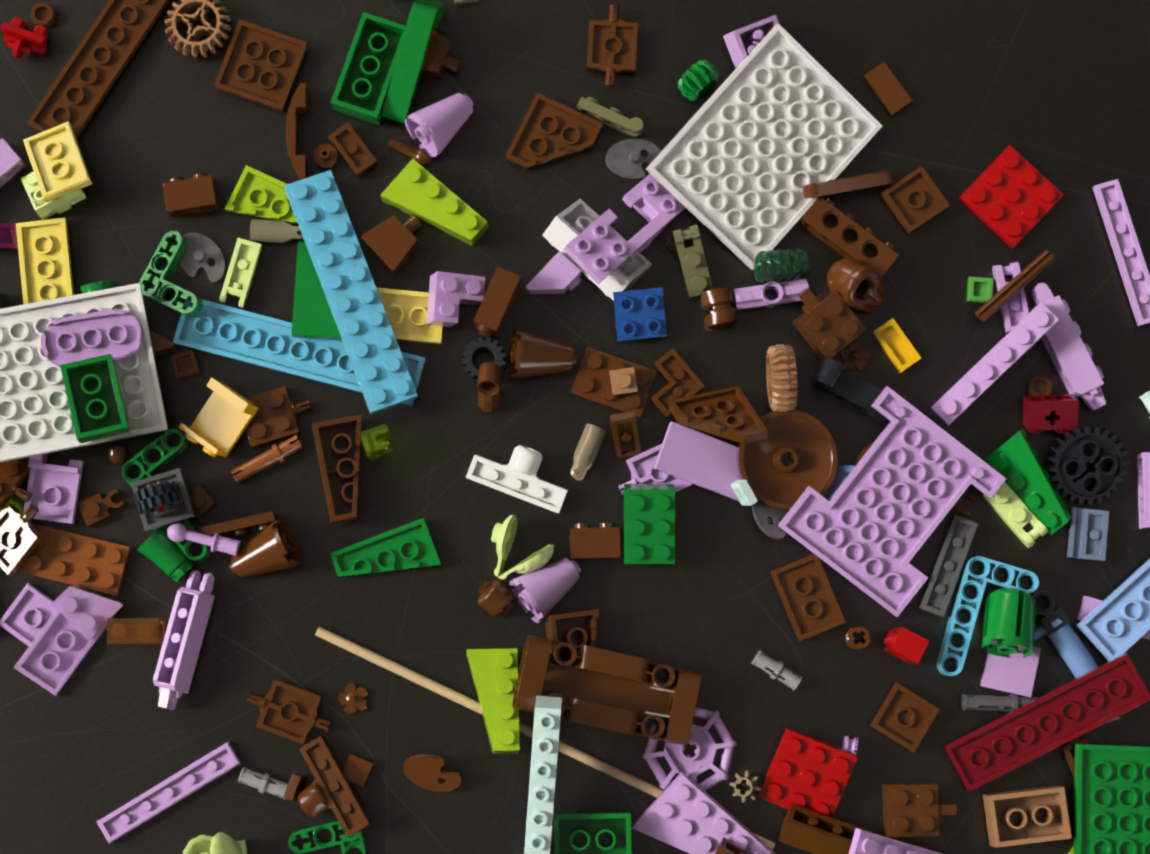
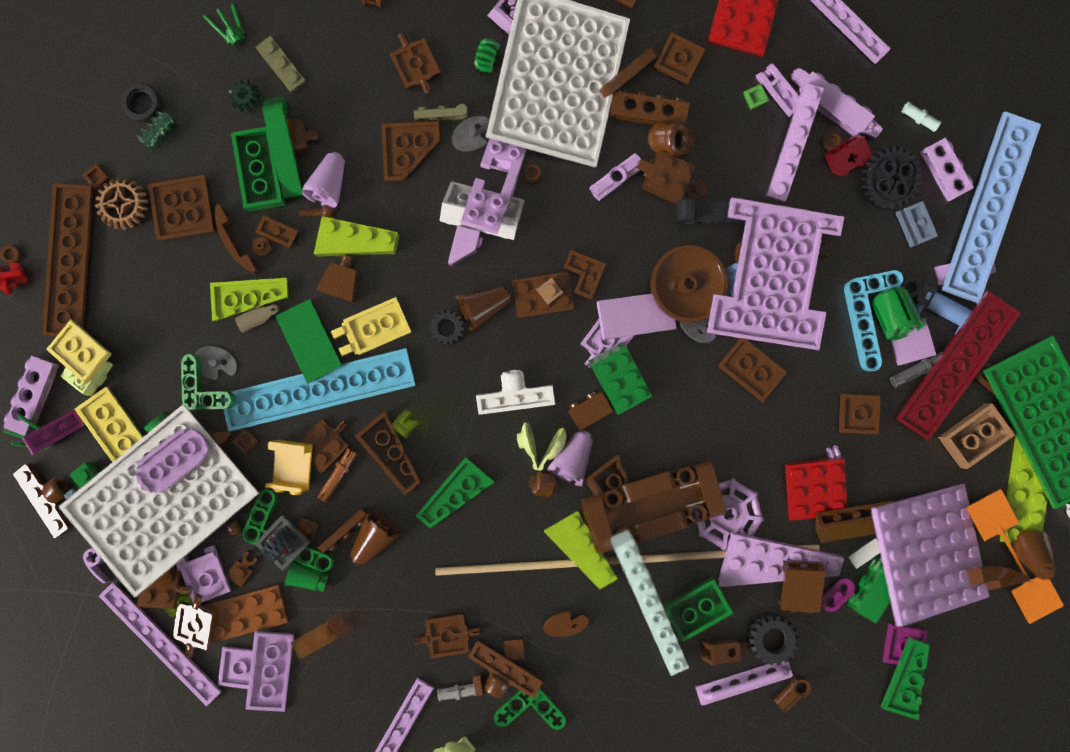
camera: 25 degrees left, 5 degrees up
lavender wing [51,586,123,640] -> none
green brick [60,354,131,443] -> none
lavender hinge [153,570,215,710] -> none
reddish brown brick [163,173,220,217] -> none
lavender pin [167,522,241,556] -> none
yellowish green hinge [219,238,263,308] -> none
medium azure plate [284,170,418,414] -> none
reddish brown plant [337,683,368,714] -> none
lavender brick [427,271,485,327] -> none
reddish brown brick [474,266,522,339] -> none
reddish brown piece [477,362,501,412] -> none
dark tan piece [570,423,607,481] -> none
reddish brown slope [610,411,642,460] -> none
blue hinge [613,287,667,341] -> none
reddish brown plate [669,386,768,444] -> none
olive plate [673,225,713,298] -> none
reddish brown wheel [701,287,738,329] -> none
dark tan gear [730,770,763,803] -> none
light aqua tile [731,480,758,506] -> none
light grey pin [751,650,803,690] -> none
clear green piece [753,248,810,283] -> none
medium nougat gear [766,344,798,412] -> none
reddish brown bush [845,627,870,650] -> none
yellow tile [872,318,921,373] -> none
reddish brown hinge [882,783,957,837] -> none
red brick [883,627,929,664] -> none
dark grey plate [919,515,978,617] -> none
reddish brown axle [975,250,1055,322] -> none
yellowish green plate [982,481,1048,548] -> none
green wing [985,428,1072,535] -> none

